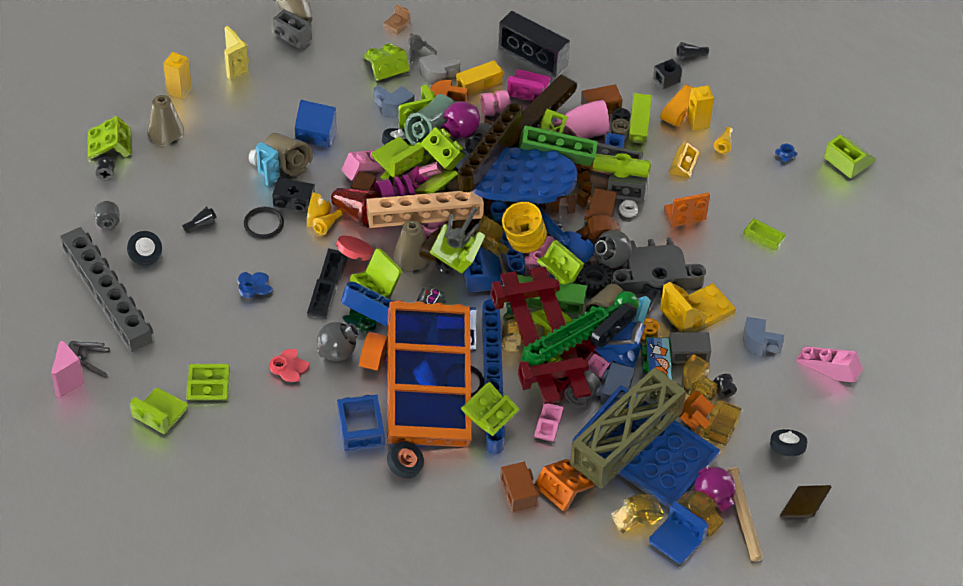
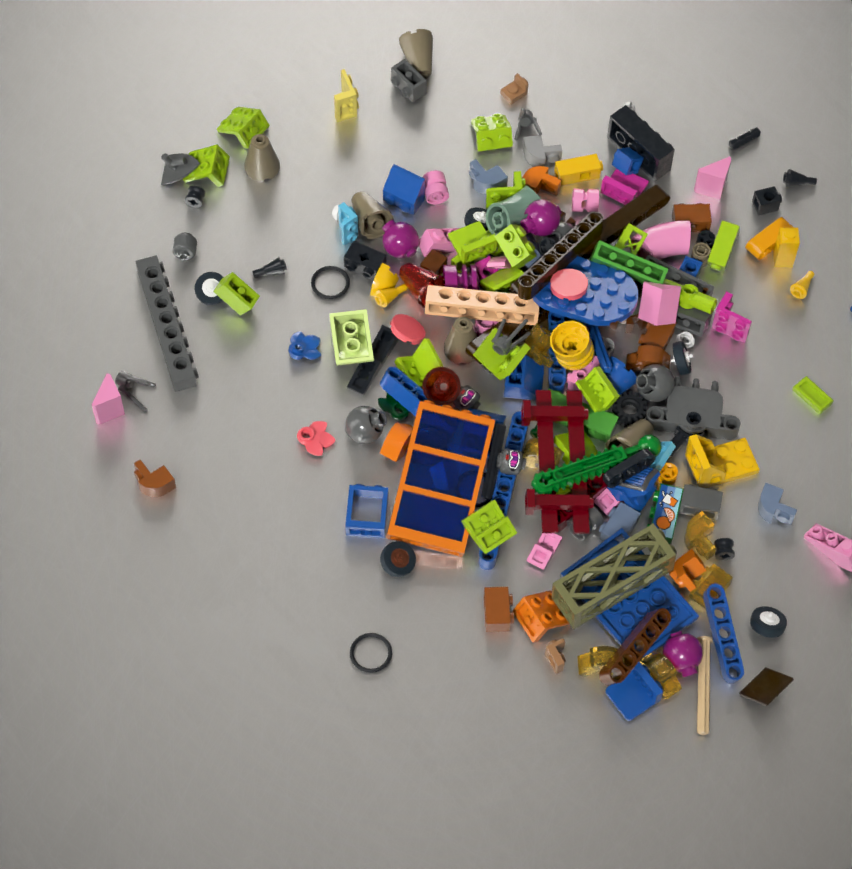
camera: 15 degrees right, 10 degrees up
lime bracket [130,388,188,435] -> none
yellow brick [163,52,192,99] -> none
lime slope [187,364,230,401] -> none
orange bracket [664,193,710,227] -> none
yellow slope [669,142,700,179] -> none
none -> dark orange brick [134,460,176,497]
none -> dark grey shield [161,153,200,185]
none -> lime brick [213,272,260,316]
none -> lime bracket [217,107,270,149]
none -> yellowish green slope [329,309,374,366]
none -> black tyre [350,633,392,673]
none -> magenta brick [382,220,419,259]
none -> bright pink wheel [422,170,449,205]
none -> clear red cone [422,367,461,405]
none -> black axle [481,424,506,499]
none -> dark grey head [496,448,526,475]
none -> medium nougat bracket [545,638,566,674]
none -> coral tile [550,269,588,300]
none -> reddish brown beam [599,608,671,686]
none -> blue brick [611,147,644,175]
none -> bright pink slope [638,281,681,326]
none -> black wheel [671,341,693,375]
none -> bright pink slope [694,156,732,199]
none -> blue beam [703,584,744,683]
none -> dark pink bracket [712,291,752,343]
none -> black axle [729,127,761,150]

